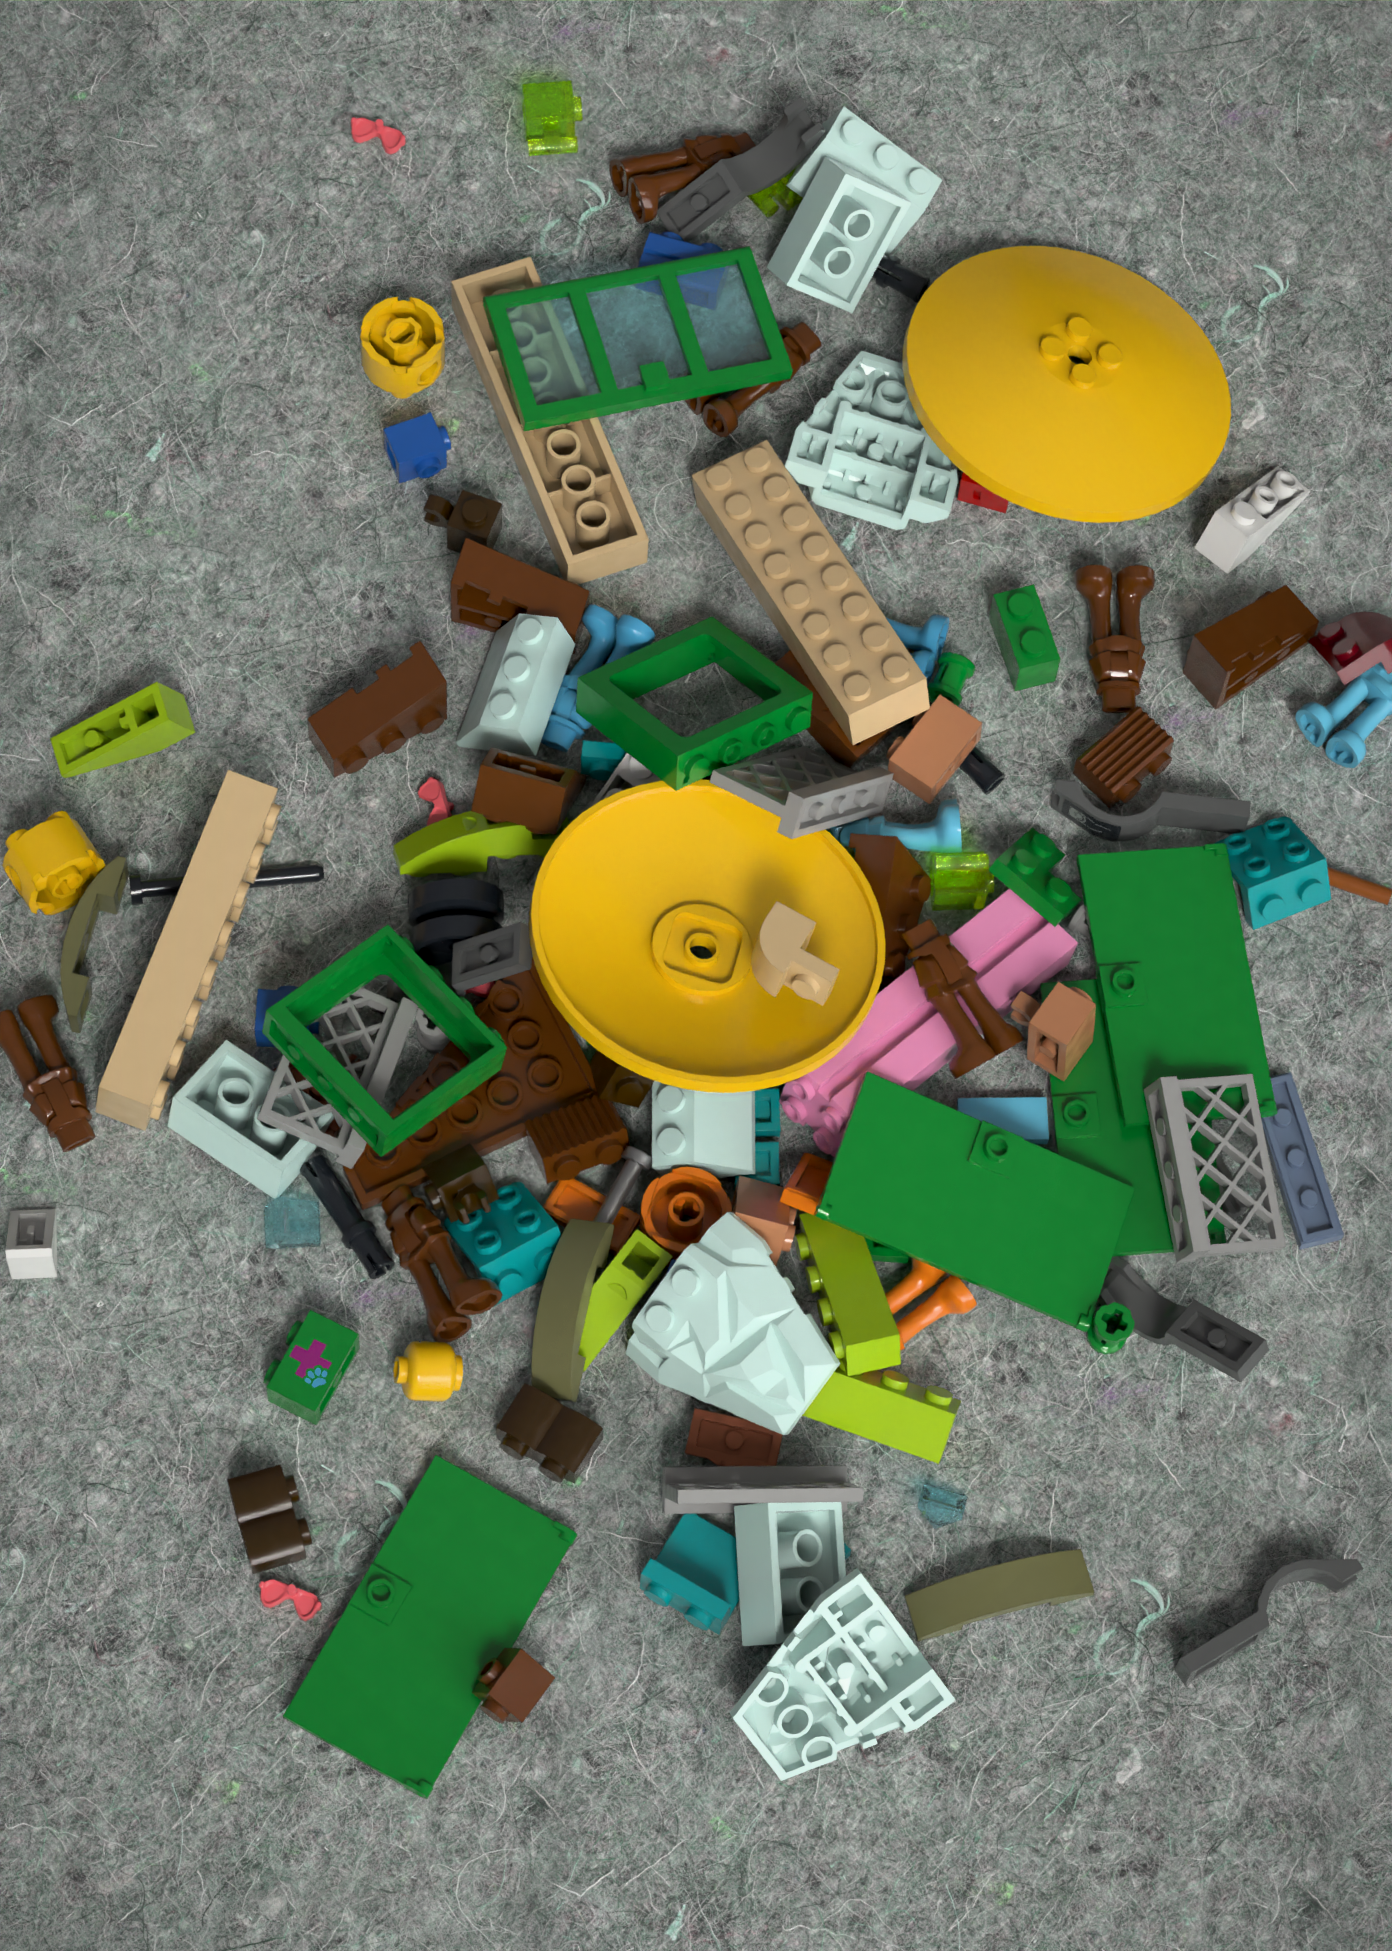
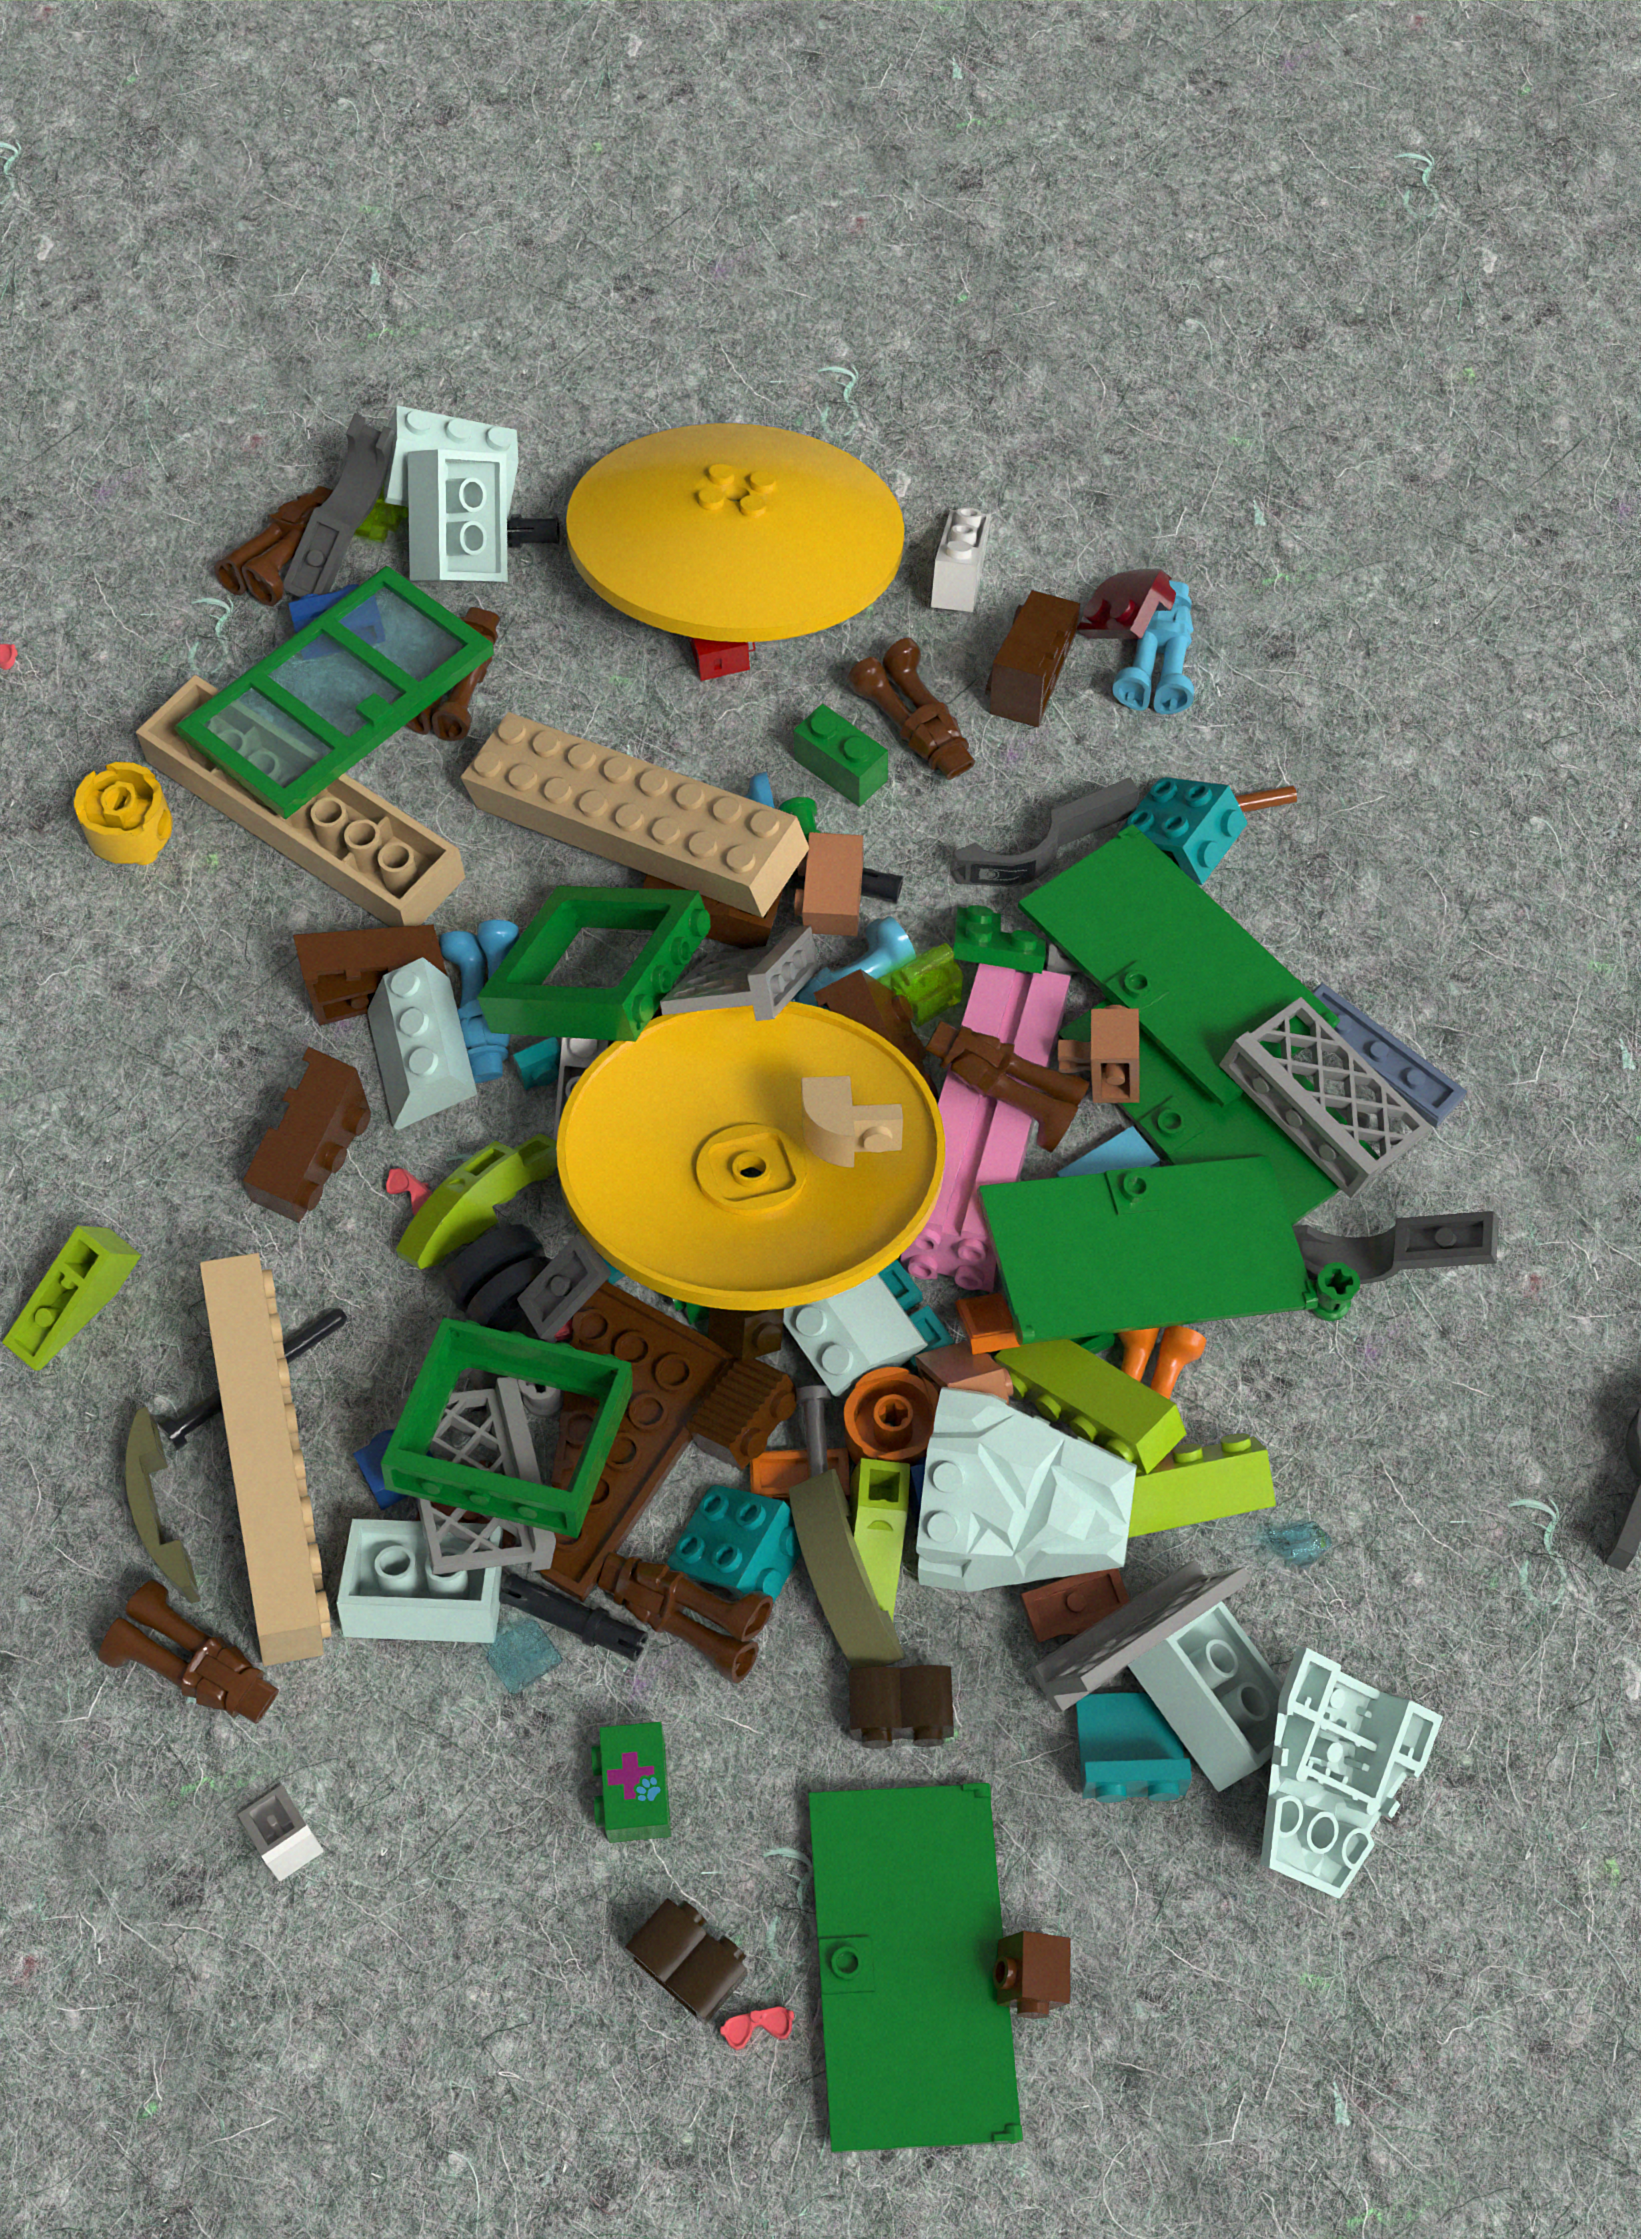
camera: 25 degrees left, 5 degrees down
yellow brick [2,811,105,915] -> none
blue brick [383,412,451,484] -> none
yellow head [393,1341,463,1402] -> none
dark brown brick [422,1143,500,1224] -> none
dark brown brick [424,490,502,553] -> none
reddish brown slope [471,747,587,835] -> none
clear neon green brick [522,80,583,156] -> none
light aqua wedge [785,350,958,530] -> none
olive slope [904,1549,1095,1642] -> none
reddish brown brick [1073,706,1174,808] -> none

